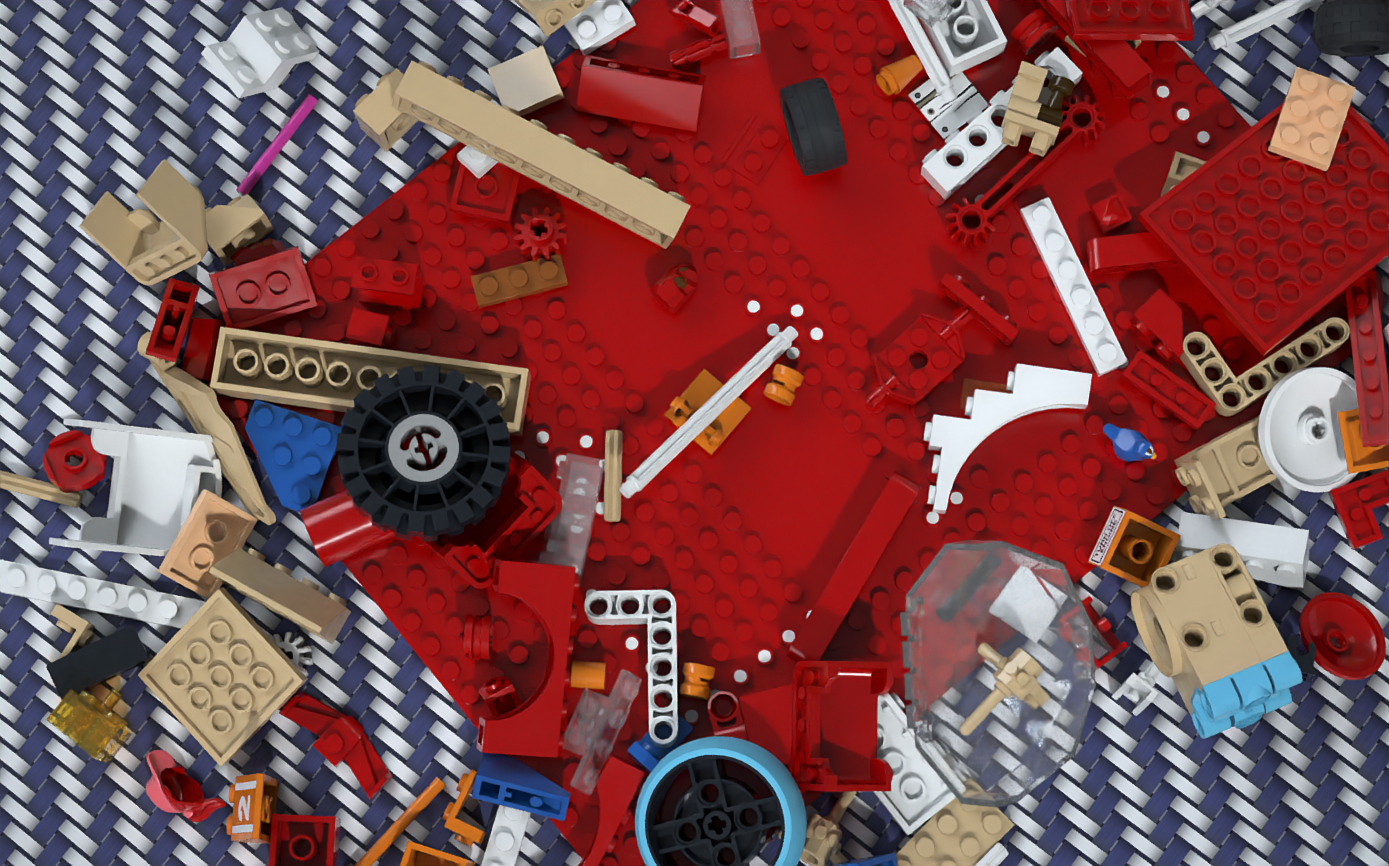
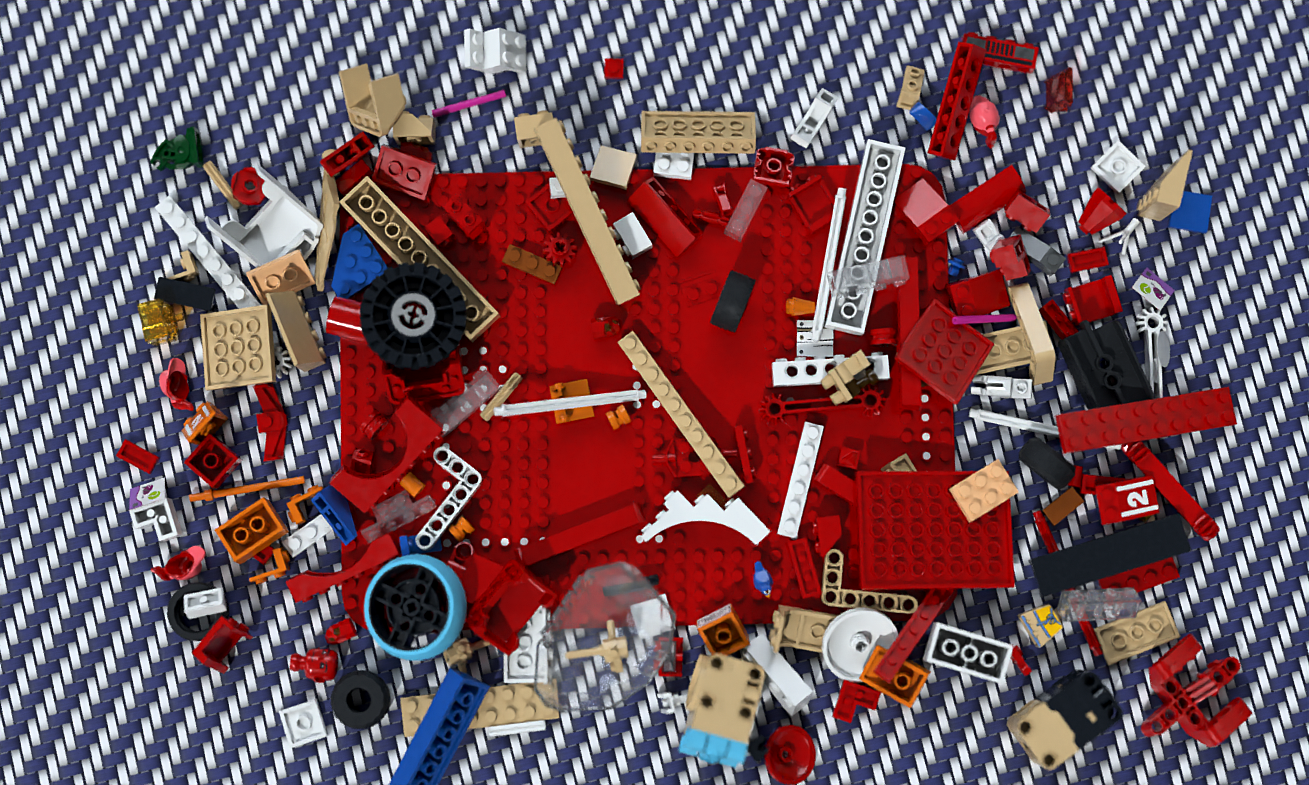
camera: 35 degrees right, 5 degrees up
none -> white brick [613,212,653,259]
none -> tan plate [618,331,745,498]

